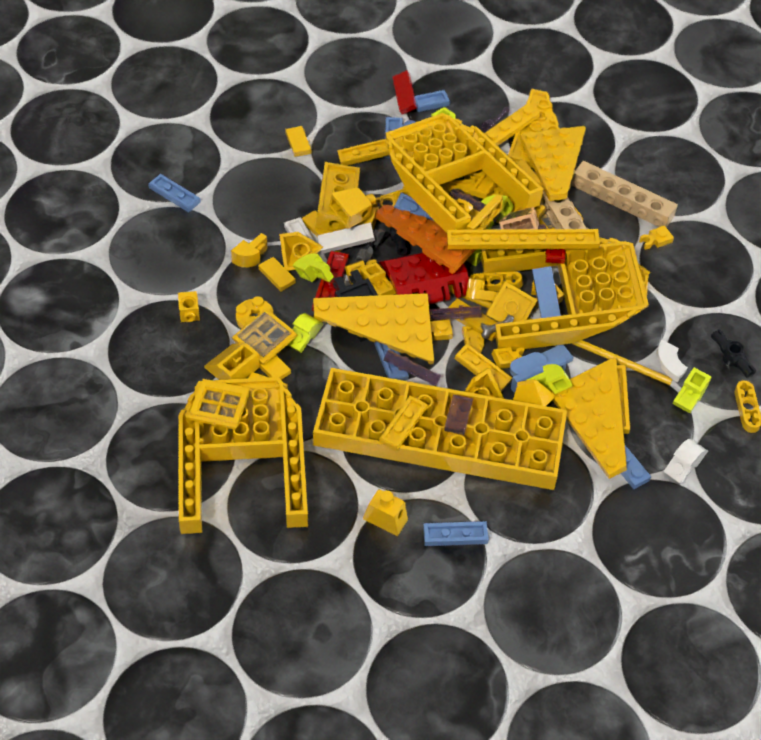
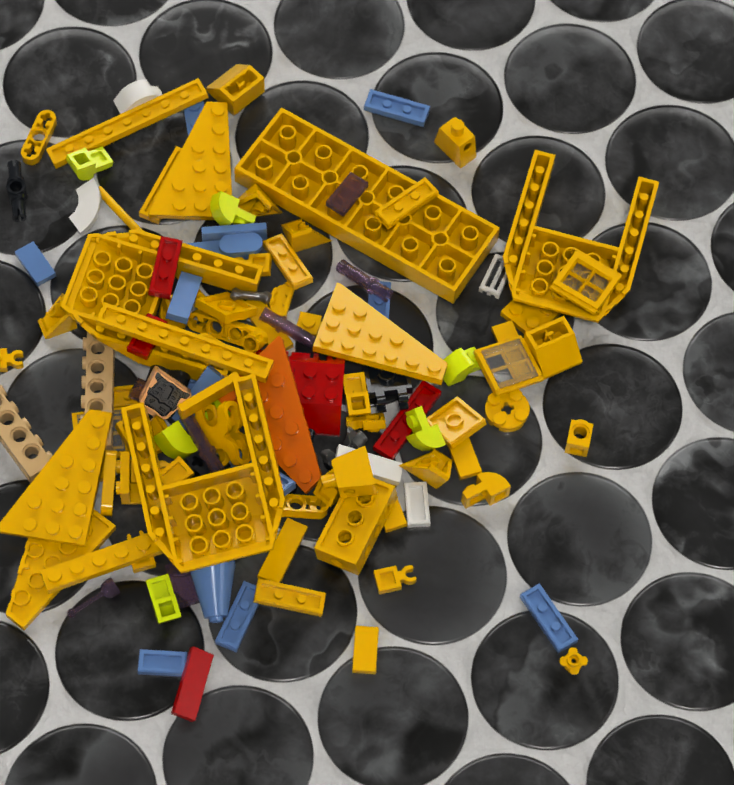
camera: 160 degrees left, 10 degrees up
none -> medium blue tile [15,241,56,287]
none -> yellow plate [46,78,209,169]
none -> red tile [148,236,183,300]
none -> yellow slope [206,64,265,116]
none -> yellow tile [257,518,308,583]
none -> yellow plate [373,565,416,595]
none -> yellow plate [427,396,487,449]
none -> white tile [479,253,508,299]
none -> yellow plate [559,647,588,675]

